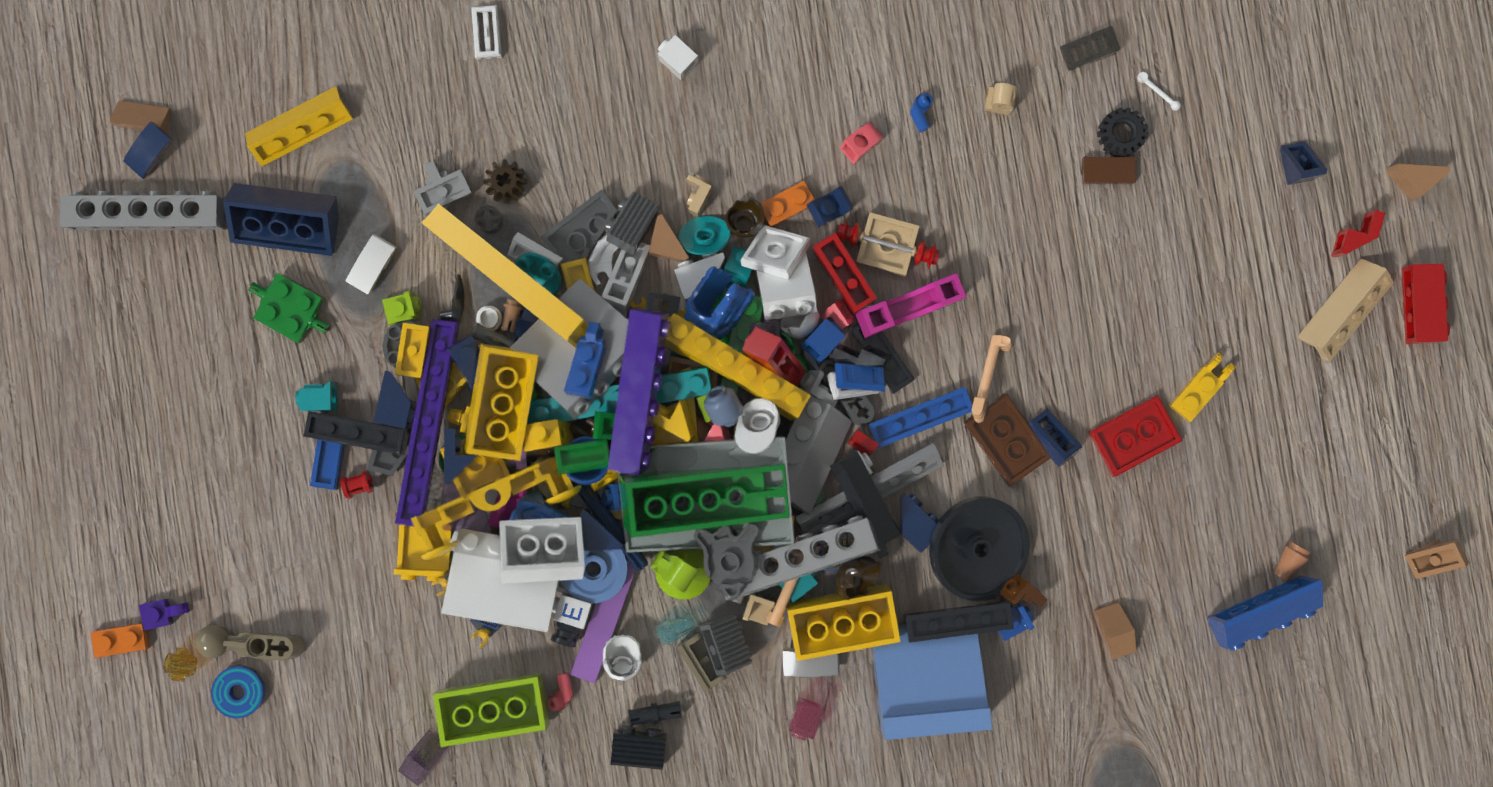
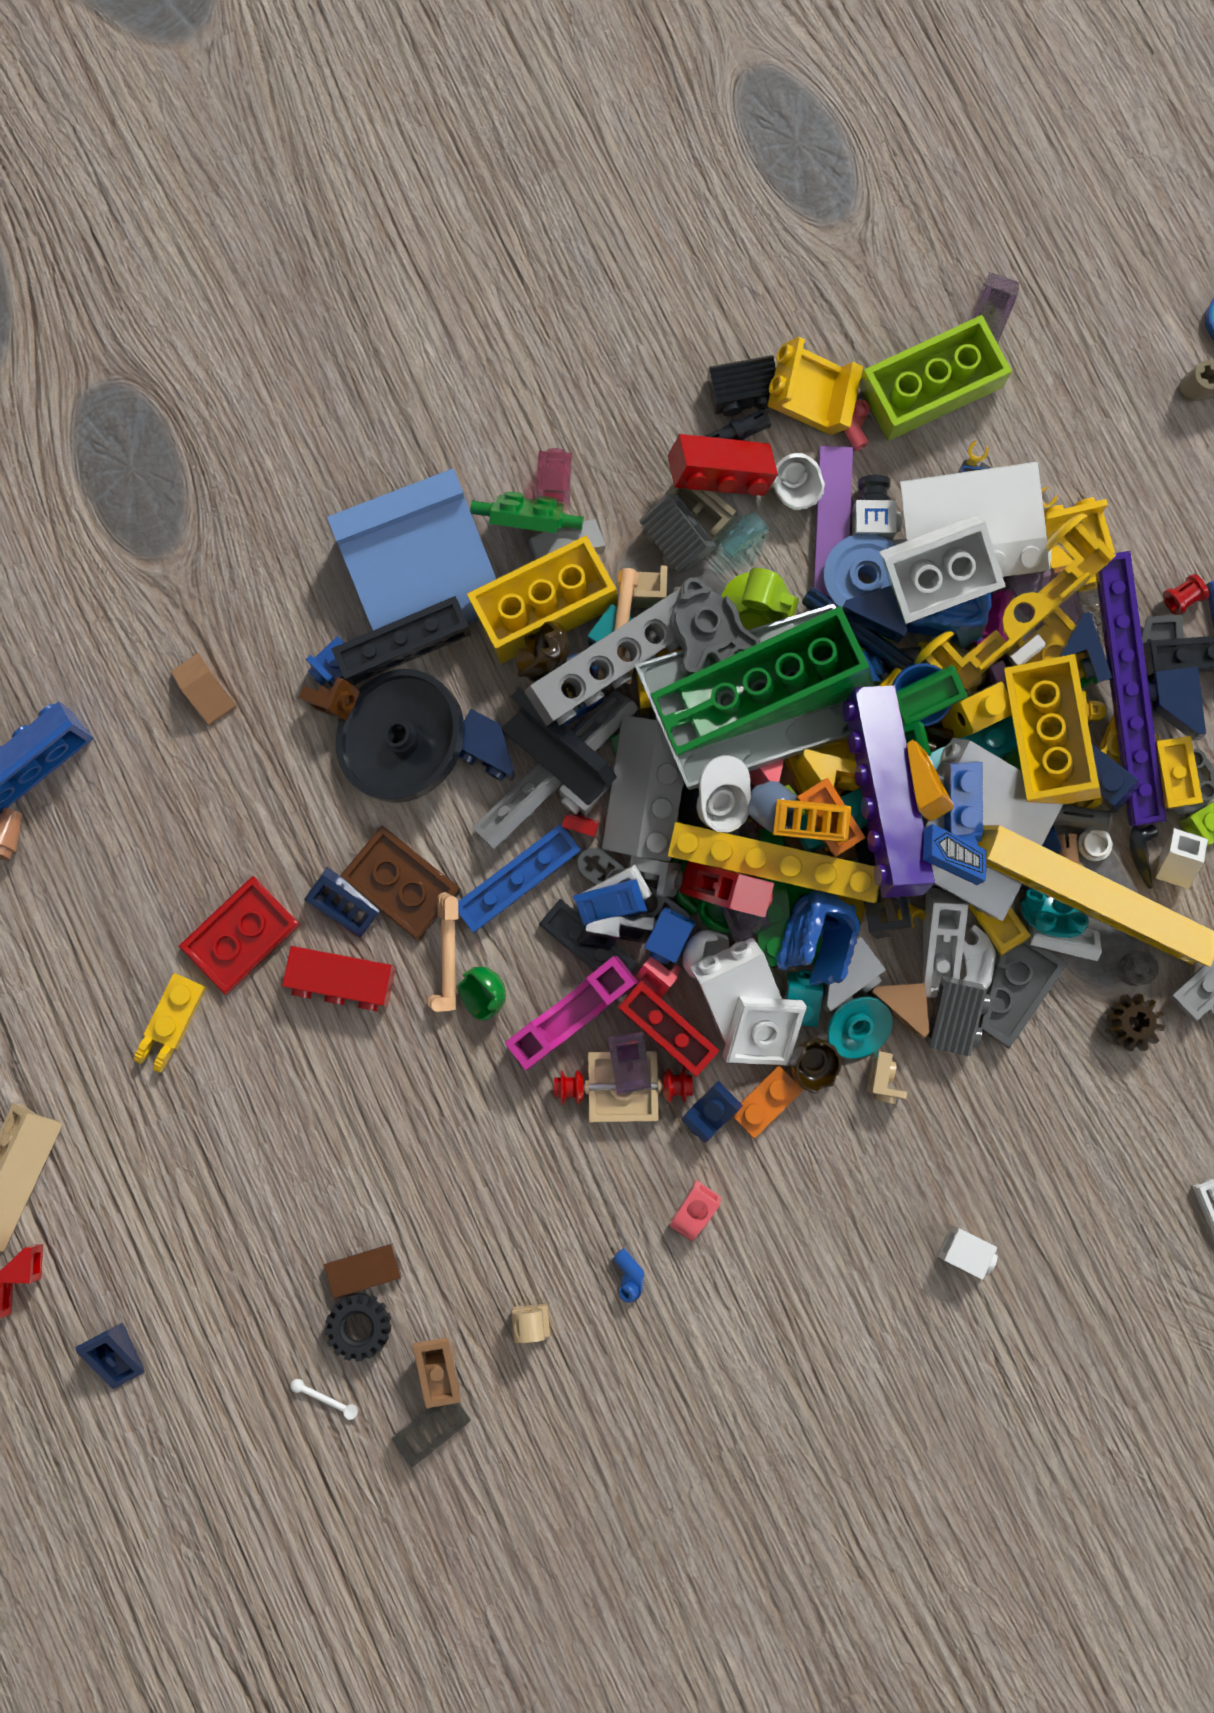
camera: 165 degrees right, 5 degrees down
none -> red brick [282,946,396,1012]
none -> medium nougat slope [413,1337,461,1408]
none -> green hair [457,967,506,1021]
none -> green plate [470,491,584,533]
none -> clear purple slope [608,1032,651,1094]
none -> red brick [667,434,778,496]
none -> yellow panel [768,336,863,435]
none -> light orange slope [773,799,851,842]
none -> orange plate [796,777,865,857]
none -> light orange slope [907,740,954,821]
none -> blue tile [923,824,986,885]
none -> white tile [1008,635,1046,666]
none -> white brick [1156,828,1208,889]

